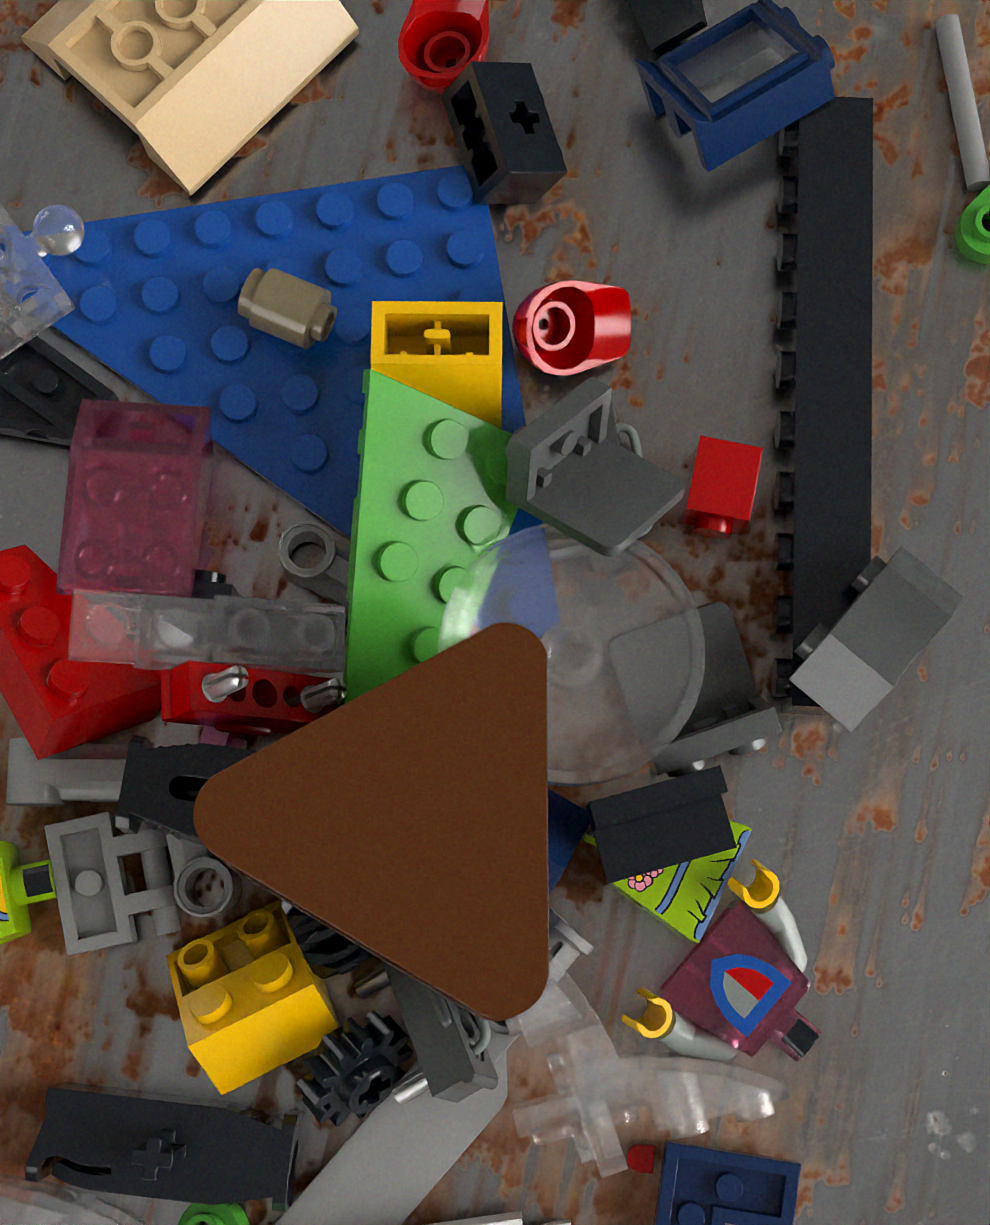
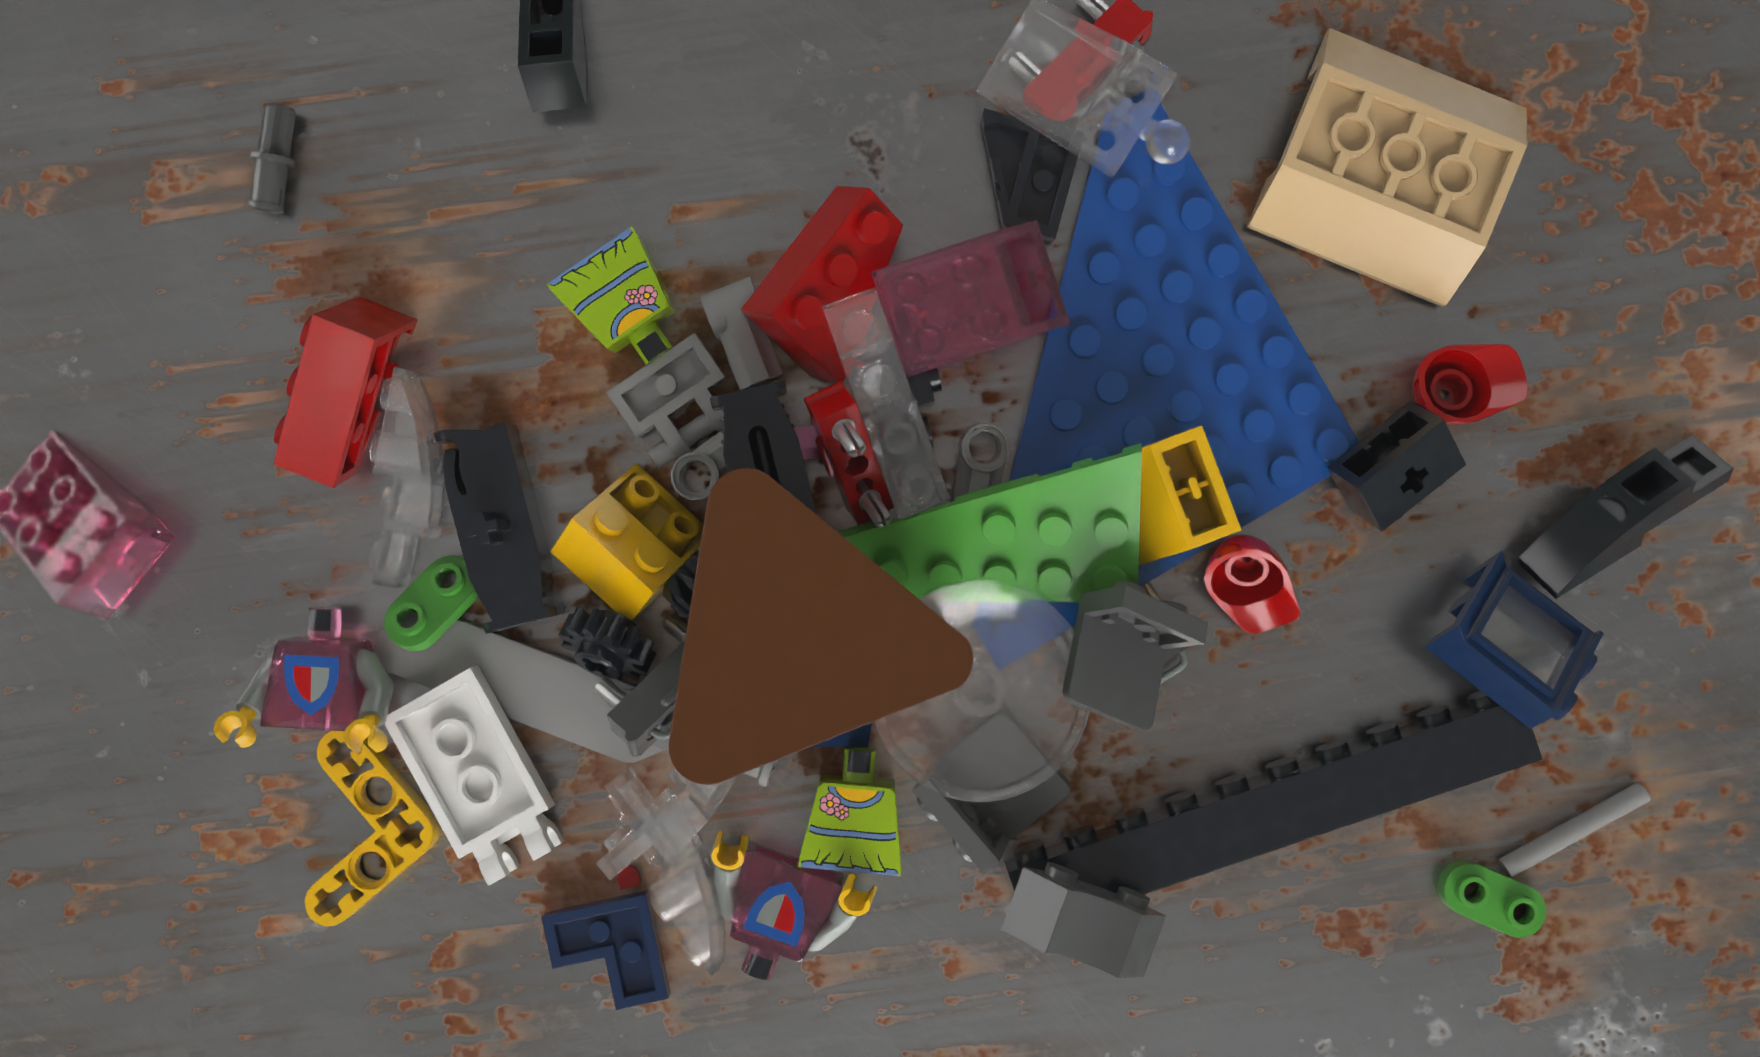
camera: 70 degrees right, 10 degrees up
dark tan brick [238,268,337,349] -> none
black panel [585,765,737,884] -> none
red brick [680,436,763,540] -> none

